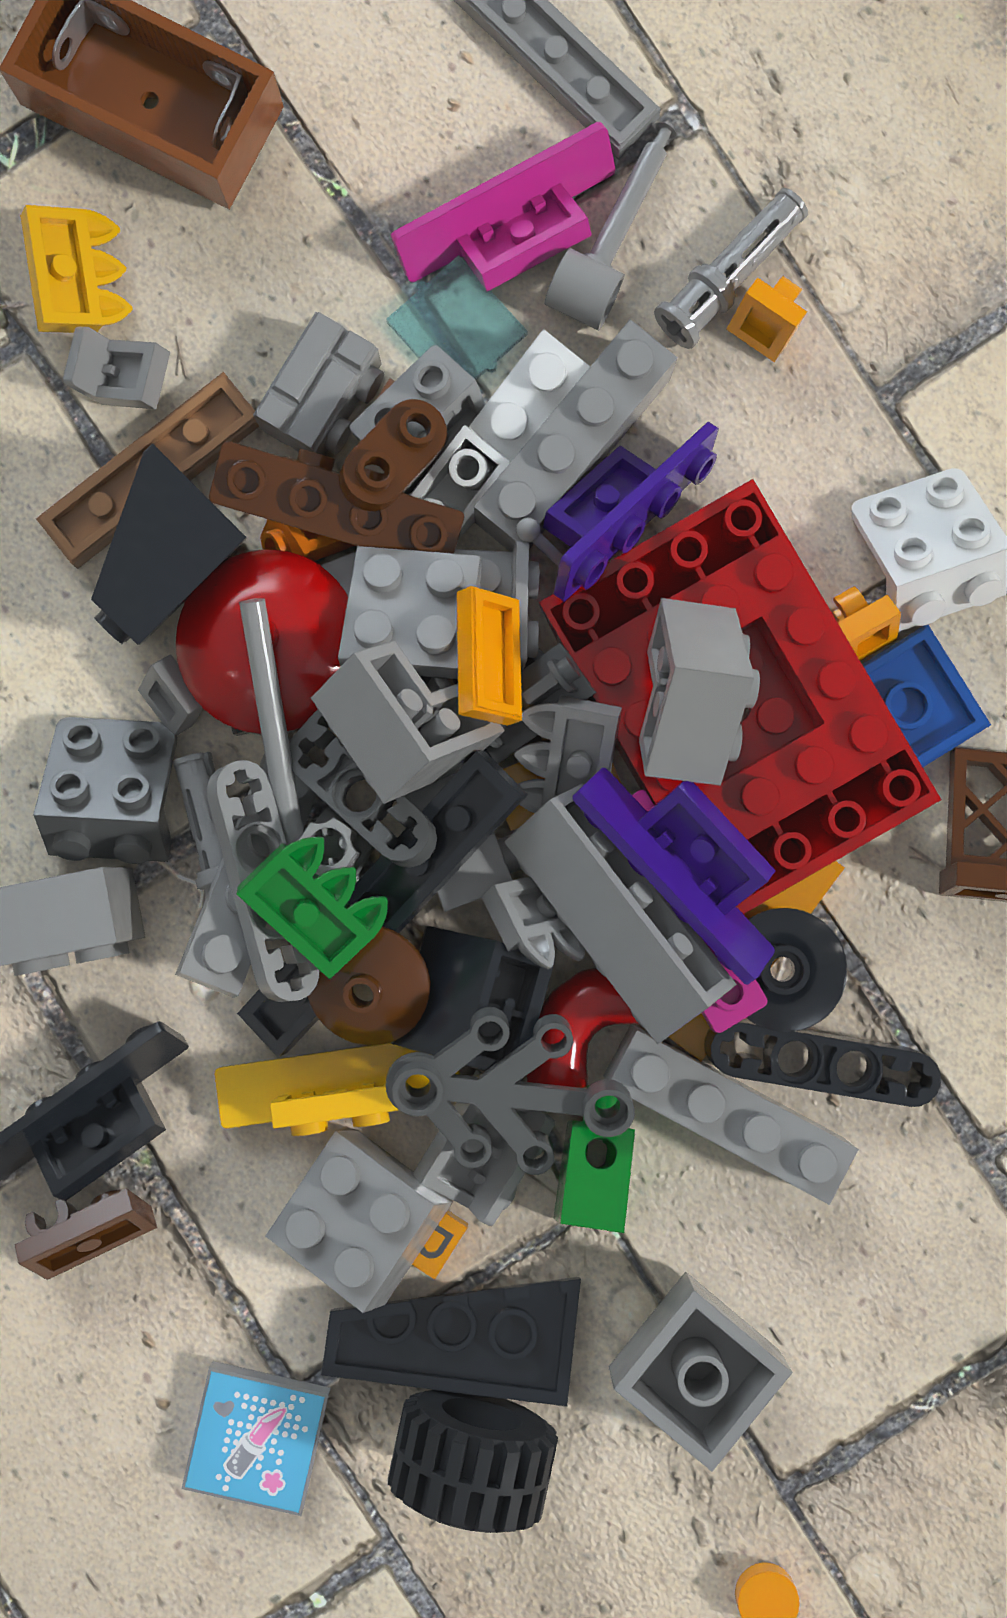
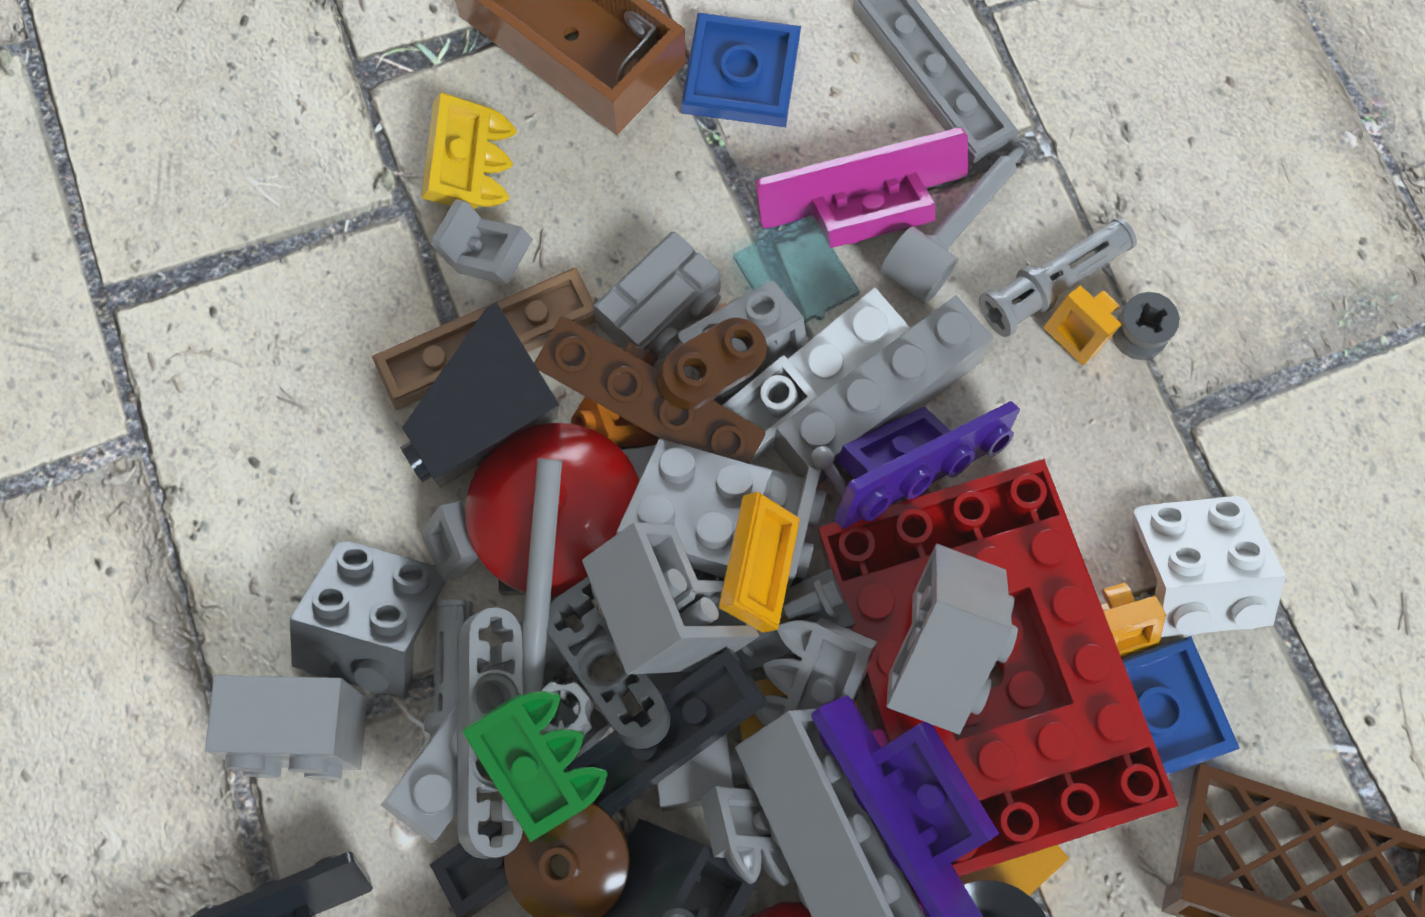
camera: 15 degrees right, 15 degrees down
none -> blue tile [681,13,801,128]
none -> dark grey wheel [1112,292,1180,360]

